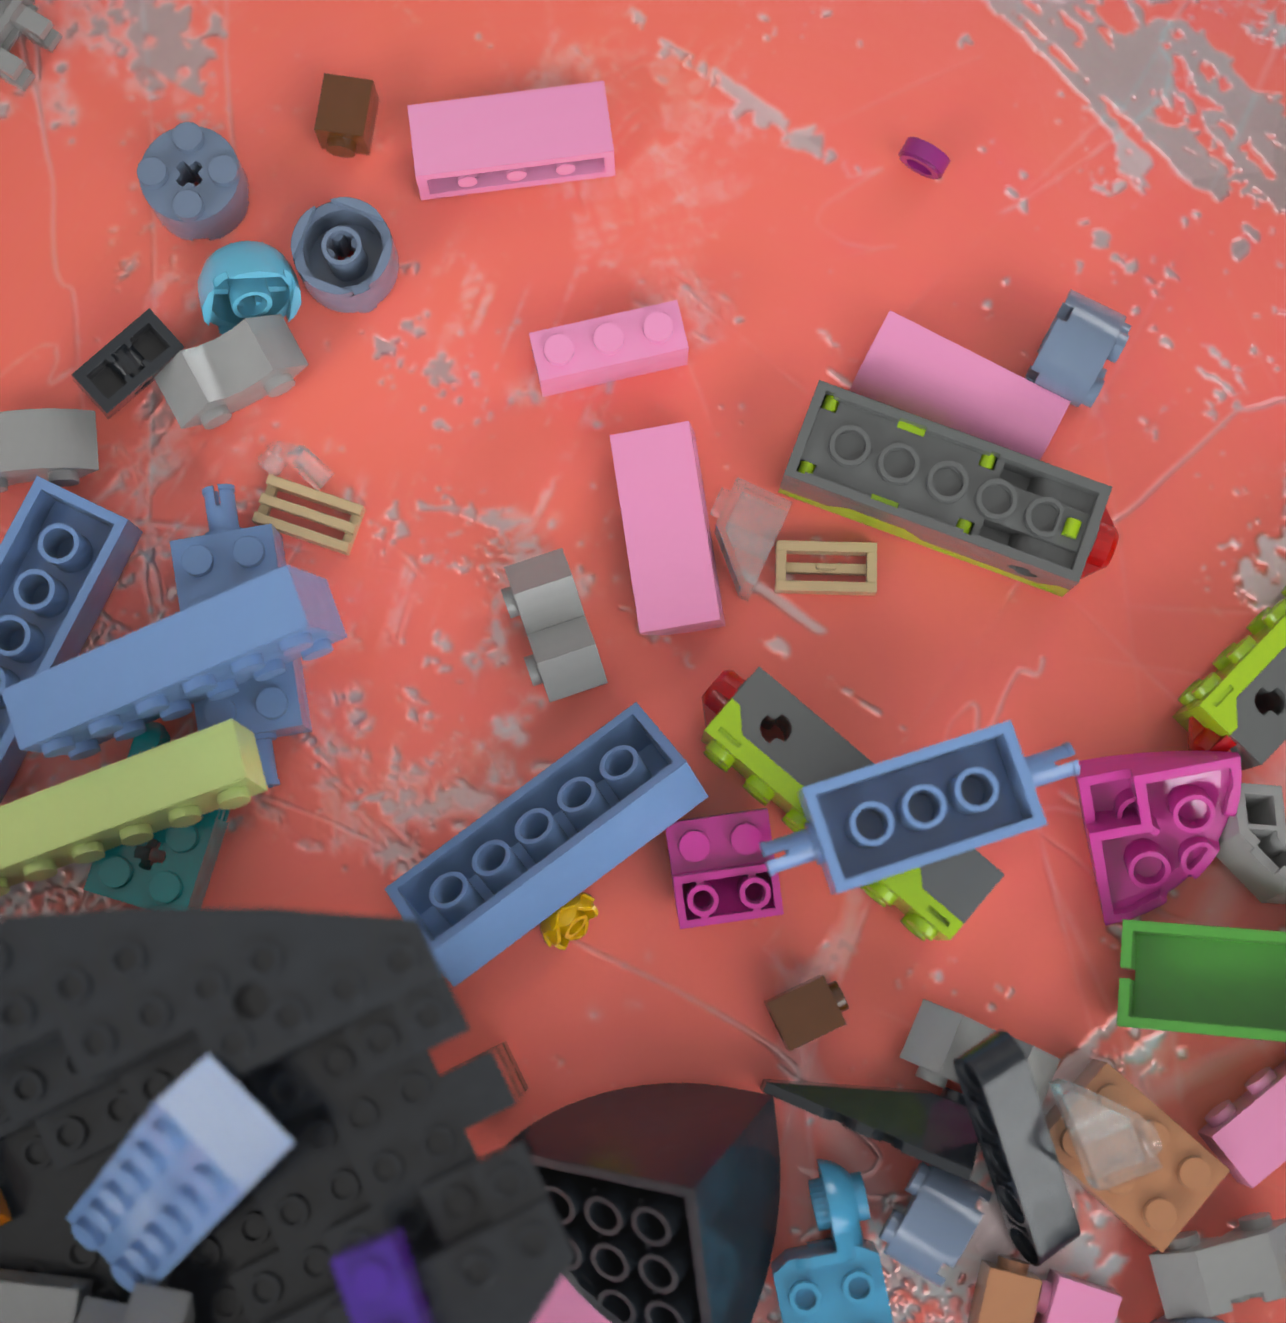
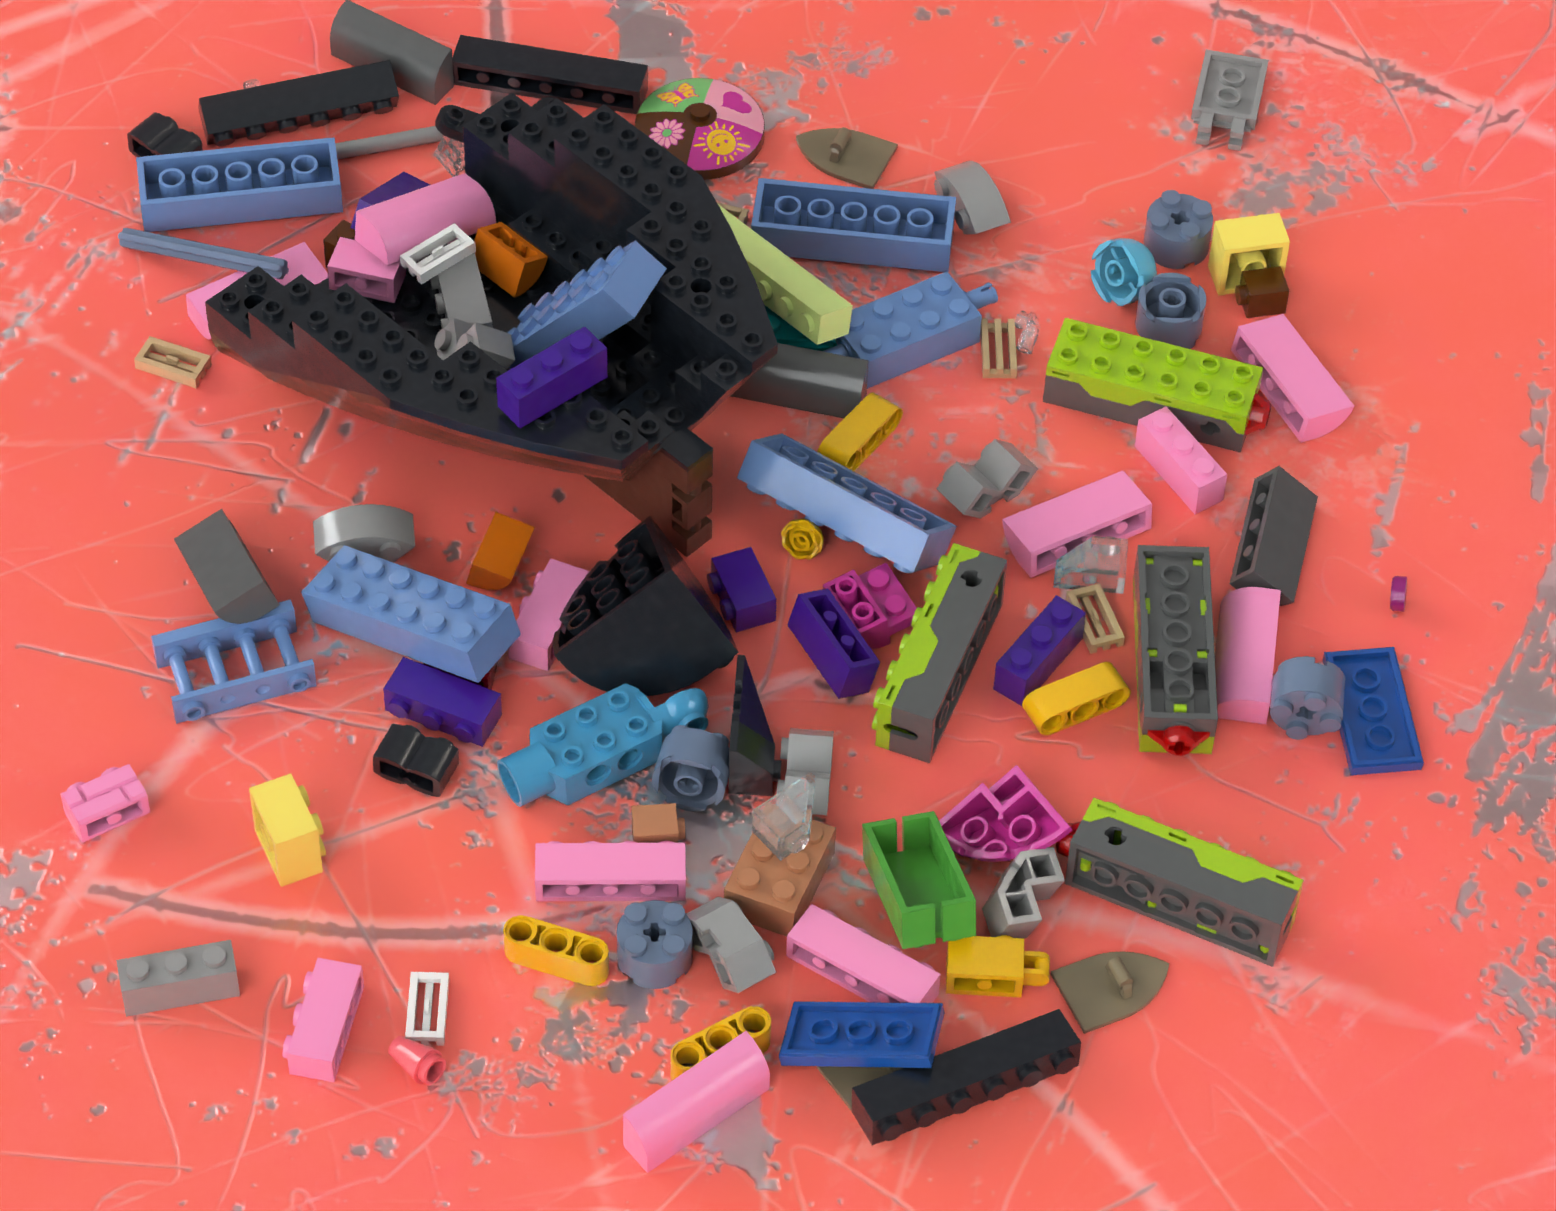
camera: 70 degrees right, 30 degrees down
medium blue brick [0,564,347,761] -> none
black brick [71,308,185,419] -> none
light grey brick [154,314,309,429] -> none
medium blue brick [759,720,1080,895] -> none
reddish brown brick [764,975,849,1051] -> none
beam [953,1029,1081,1266] -> none
none -> dark purple brick [707,547,777,632]
none -> dark grey brick [731,343,869,418]
none -> dark purple brick [787,589,880,699]
none -> yellow beam [817,392,903,471]
none -> dark purple brick [993,595,1086,707]
none -> yellow beam [1022,662,1131,736]
none -> lime piece [1043,318,1272,453]
none -> light yellow brick [1208,213,1290,295]
none -> dark grey brick [1229,466,1318,606]
none -> blue tile [1323,647,1424,776]

